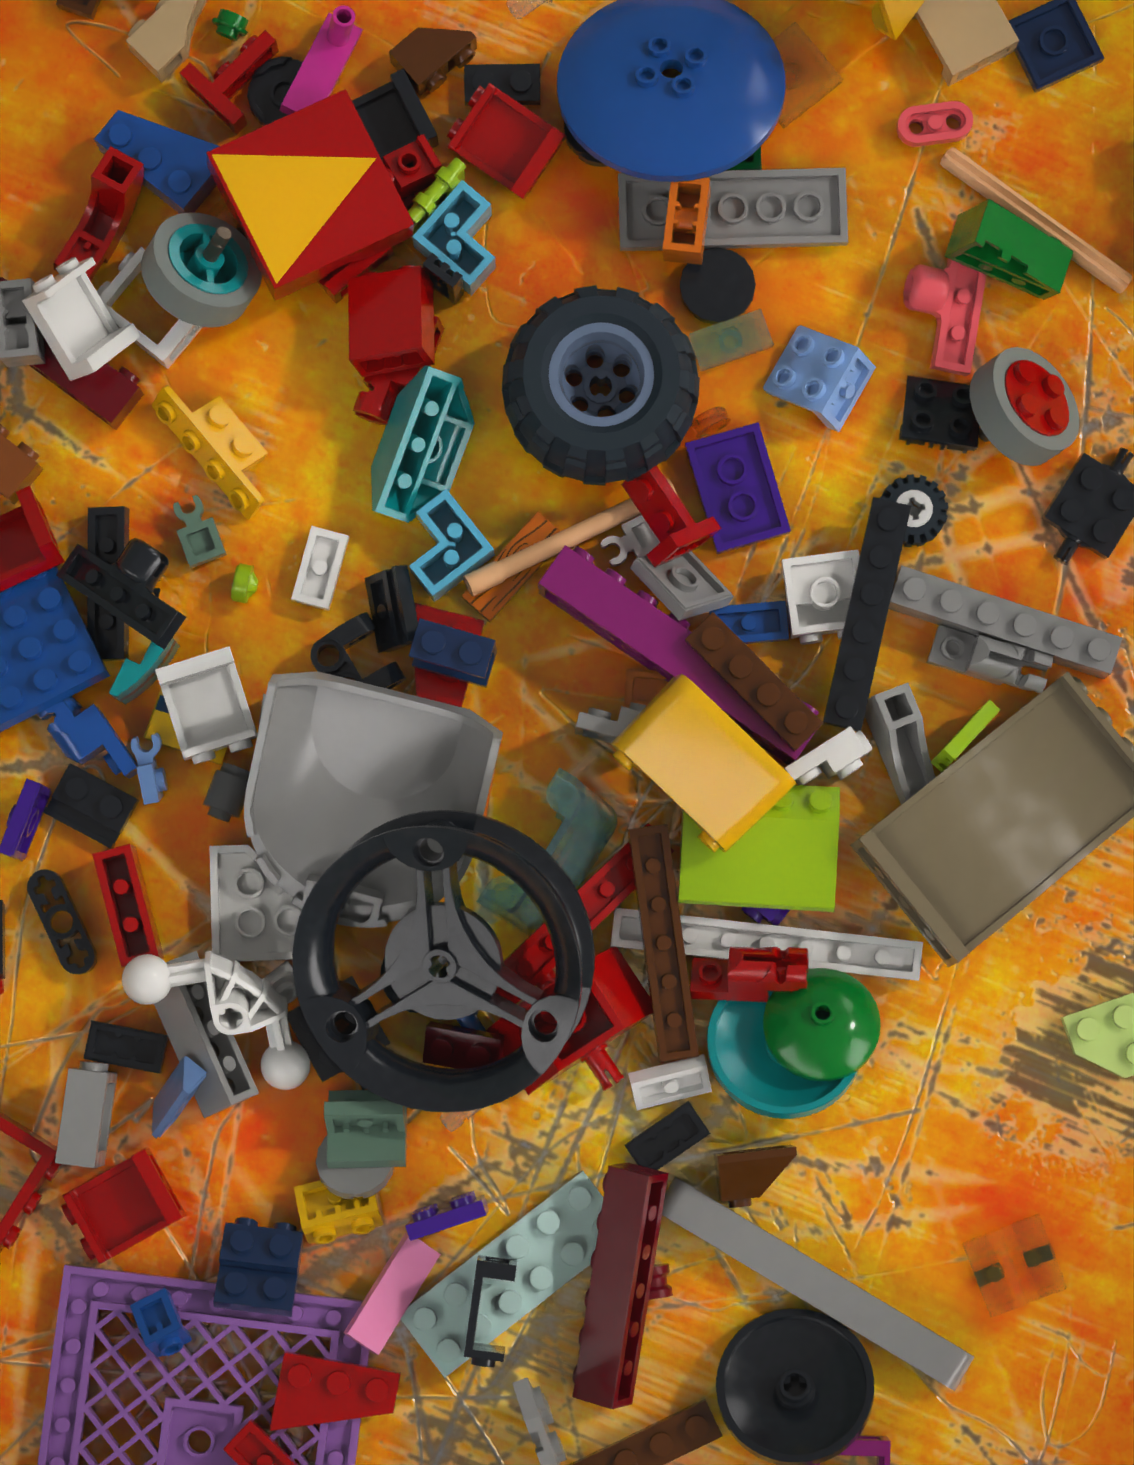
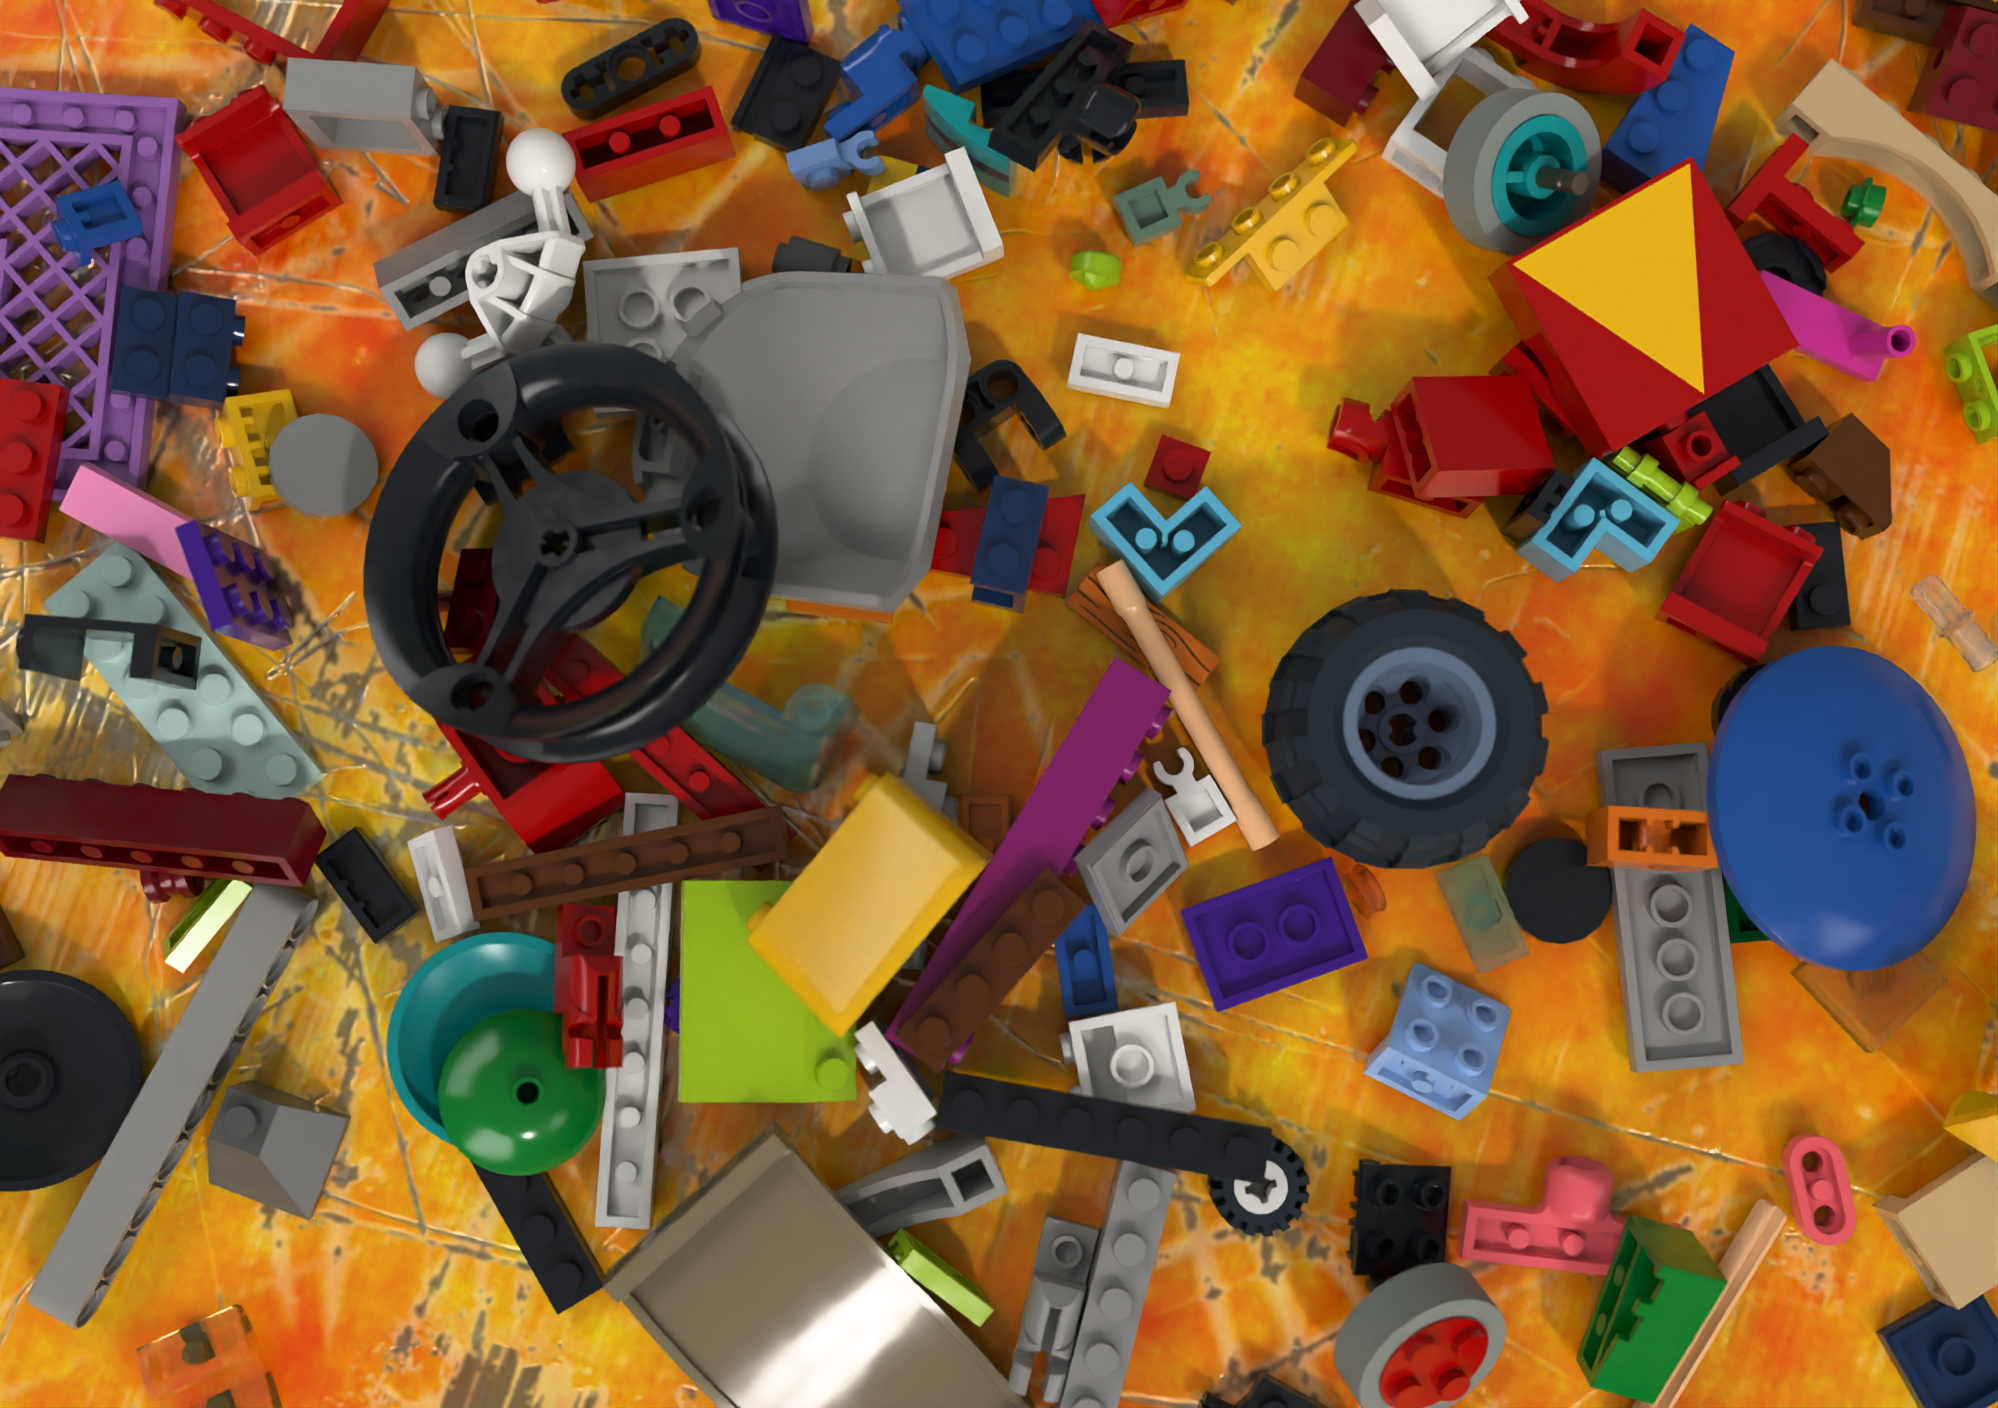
camera: 90 degrees right, 0 degrees up
medium blue slope [152,1056,207,1139] -> none
sand green bracket [324,1090,407,1168] -> none
black plate [364,565,418,653] -> none
teal wedge [371,365,475,523] -> none
red bracket [621,465,722,567] -> none
reddish brown slope [714,1144,797,1208] -> none
none -> tile [161,878,253,973]
none -> dark grey slope [208,1080,351,1220]
none -> black plate [470,1160,605,1315]
none -> red plate [1143,434,1211,502]

